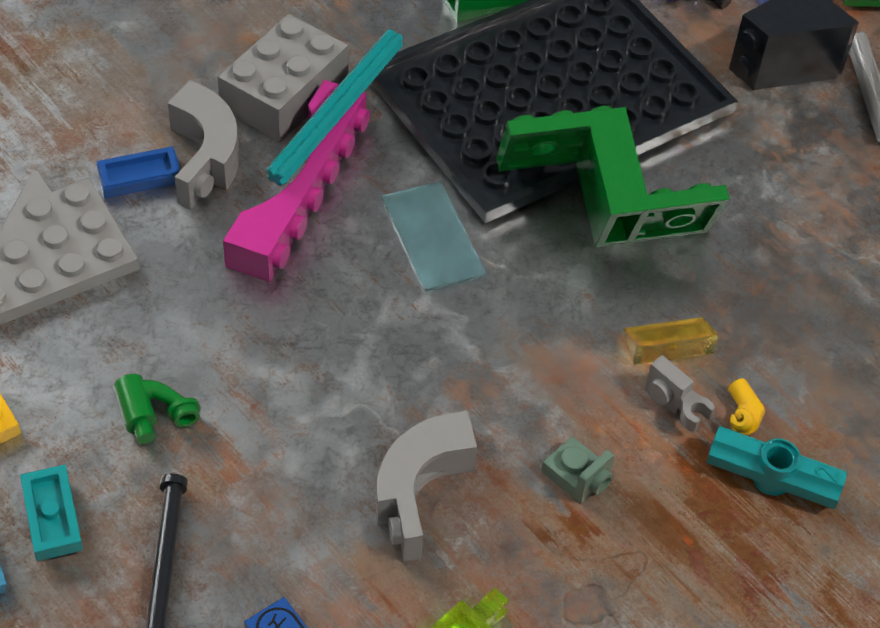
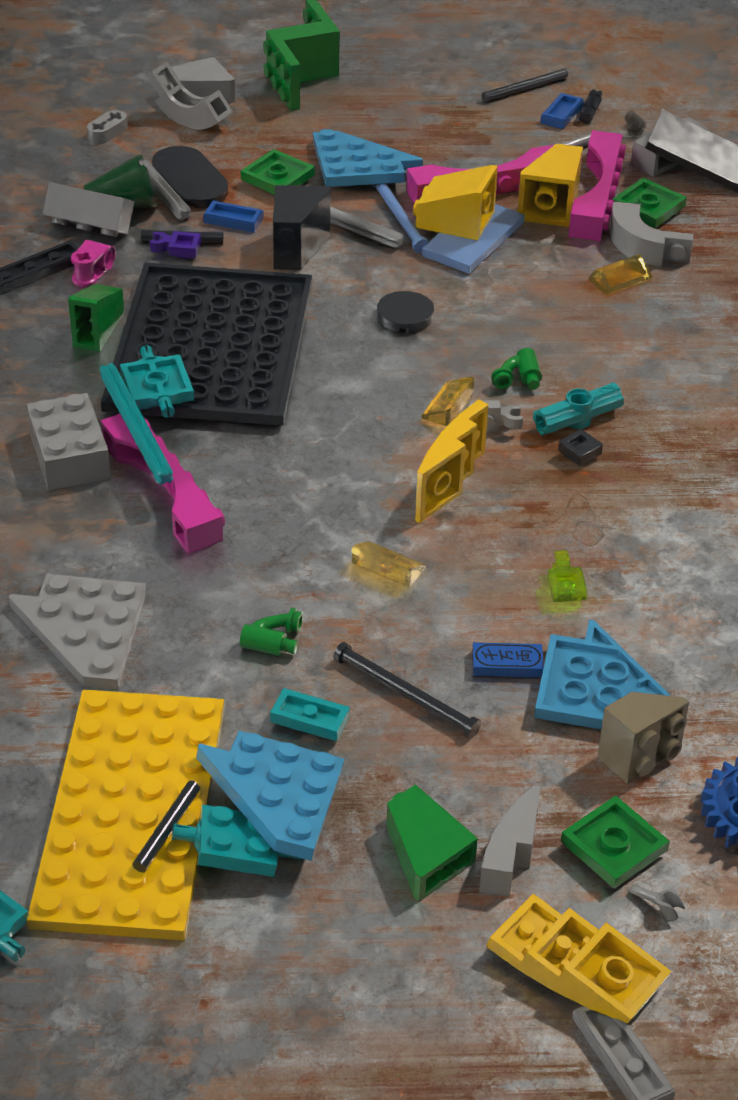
camera: 50 degrees left, 10 degrees down
blue tile [96,146,180,199] -> none
light grey arch [168,80,239,210] -> none
light grey arch [376,410,477,561] -> none
clear light blue piece [382,181,486,292] -> none
green bracket [496,106,730,247] -> none
sand green bracket [541,436,615,504] -> none
yellow arm [728,378,765,436] -> none
none -> teal plate [120,345,194,418]
none -> clear yellow slope [352,541,426,587]
none -> black tile [377,291,434,333]
none -> yellow slope [415,399,489,523]
none -> green plant [491,348,542,390]
none -> black plate [558,429,603,466]

